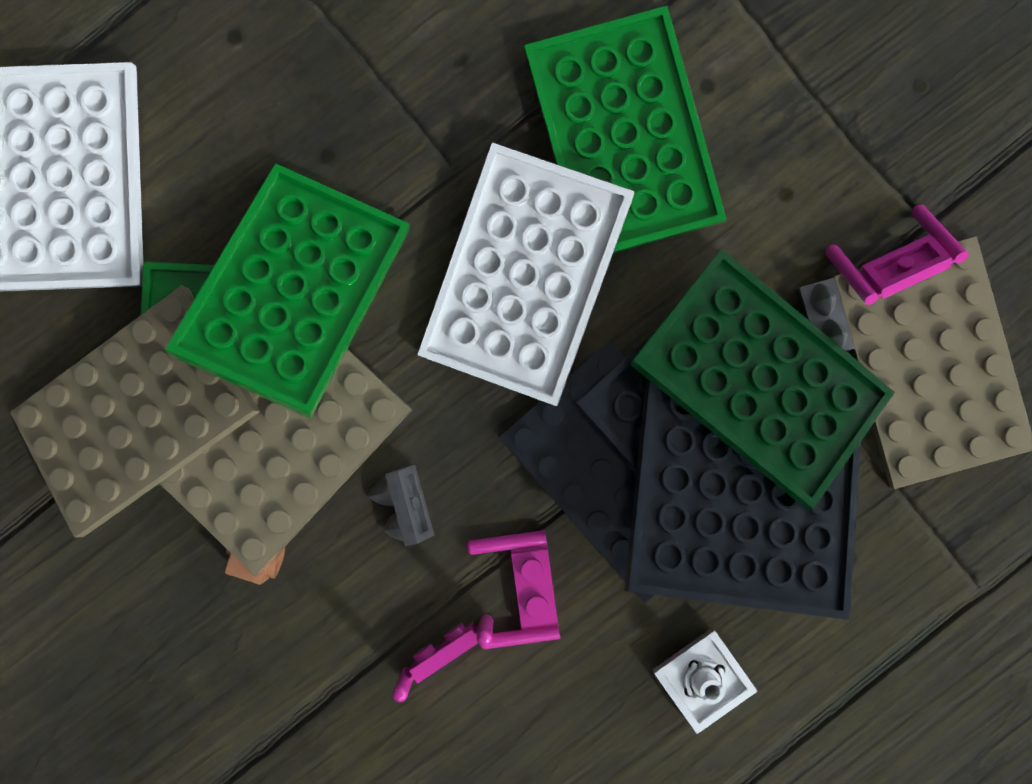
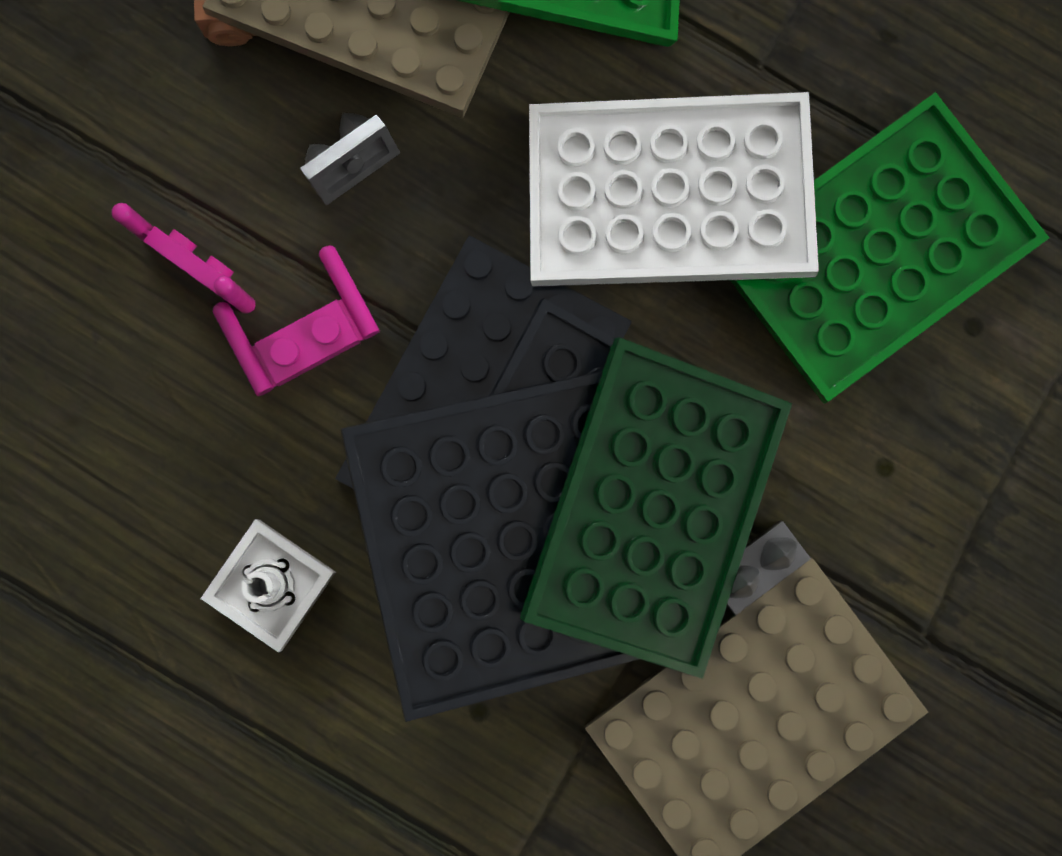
camera: 75 degrees right, 5 degrees down
dark pink plate [825,205,969,305] -> none

